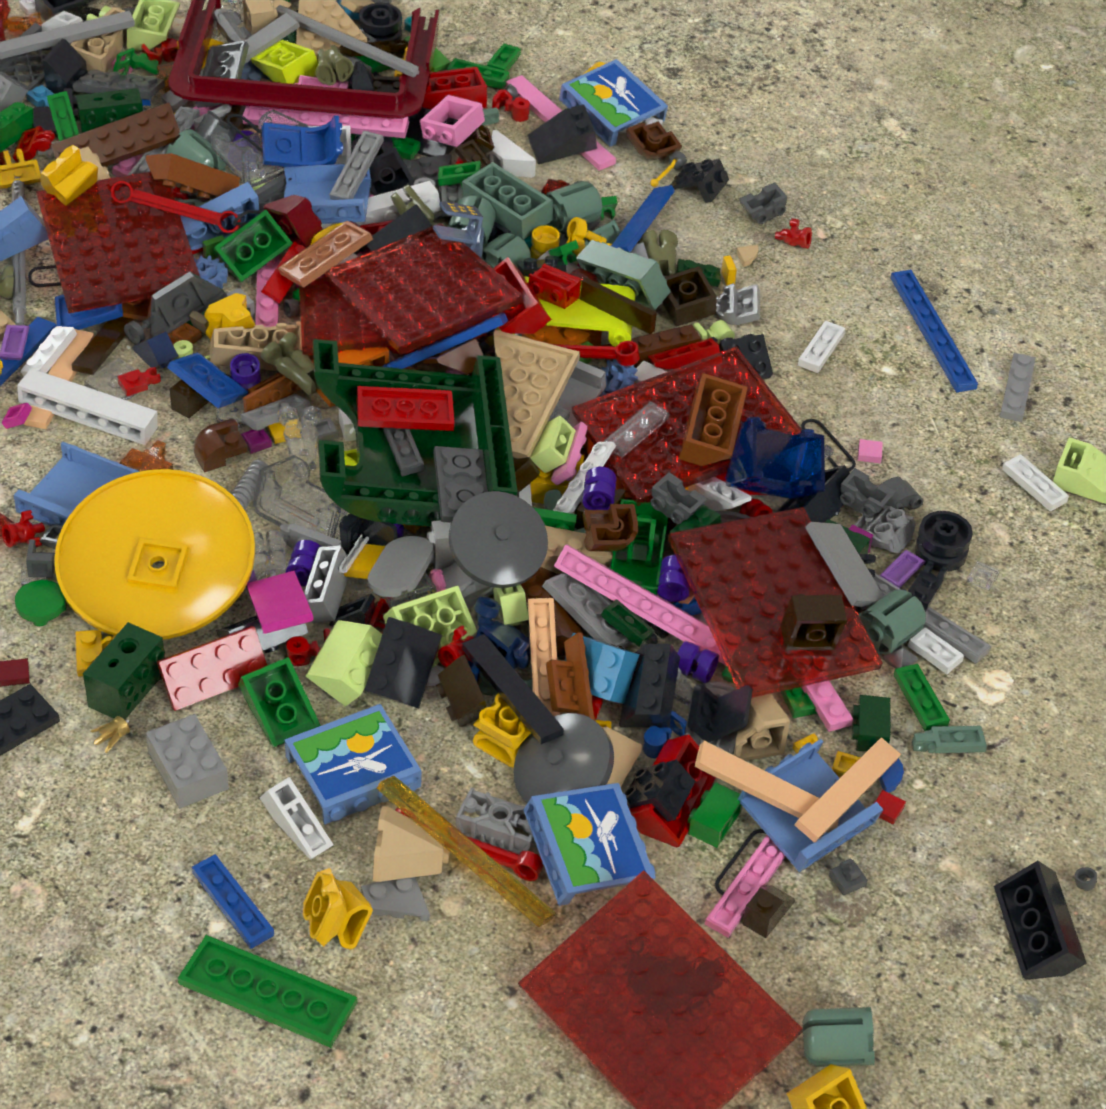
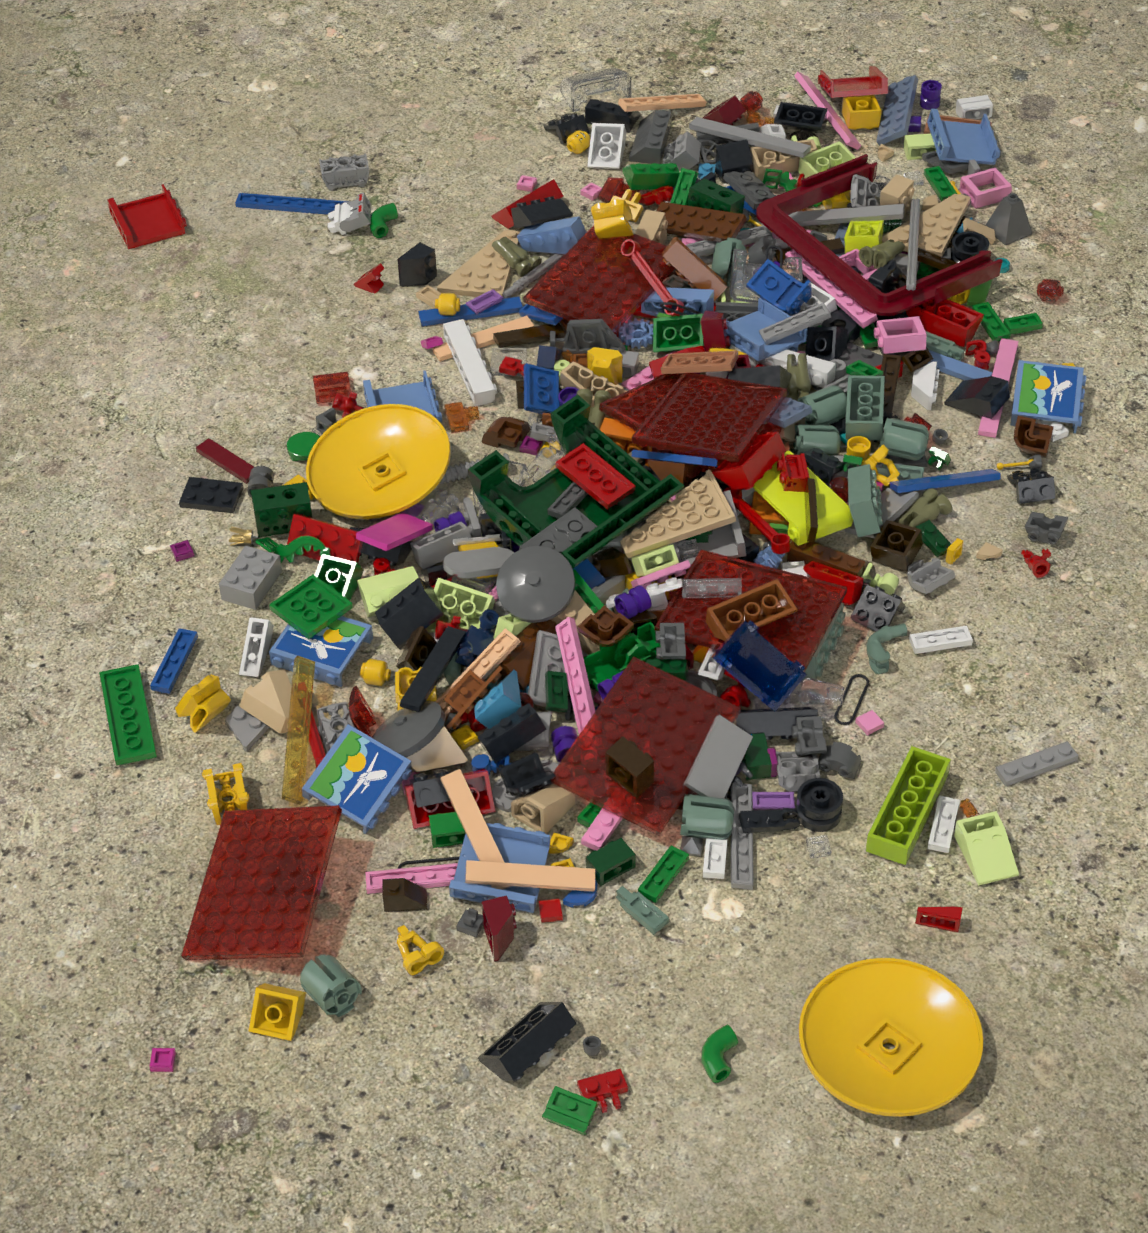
camera: 55 degrees right, 0 degrees up
white plate [21,326,77,376] -> none
dark grey piece [195,41,249,108] -> none
sand blue piece [433,201,483,245] -> none
blue tile [890,270,978,393] -> none
none -> magenta tile [170,540,194,562]
none -> yellow piece [202,763,250,825]
none -> dark grey wheel [247,466,274,498]
none -> green piece [255,536,331,563]
none -> green plate [269,574,353,639]
none -> clear red slope [349,685,377,738]
none -> yellow head [360,659,391,686]
none -> yellow piece [397,925,444,975]
none -> dark red slope [481,895,517,962]
none -> sand green piece [866,623,907,674]
none -> lime brick [866,746,951,865]
none -> medium blue tile [923,350,992,380]
none -> clear orange piece [960,798,980,818]
none -> clear red head [1037,279,1064,302]

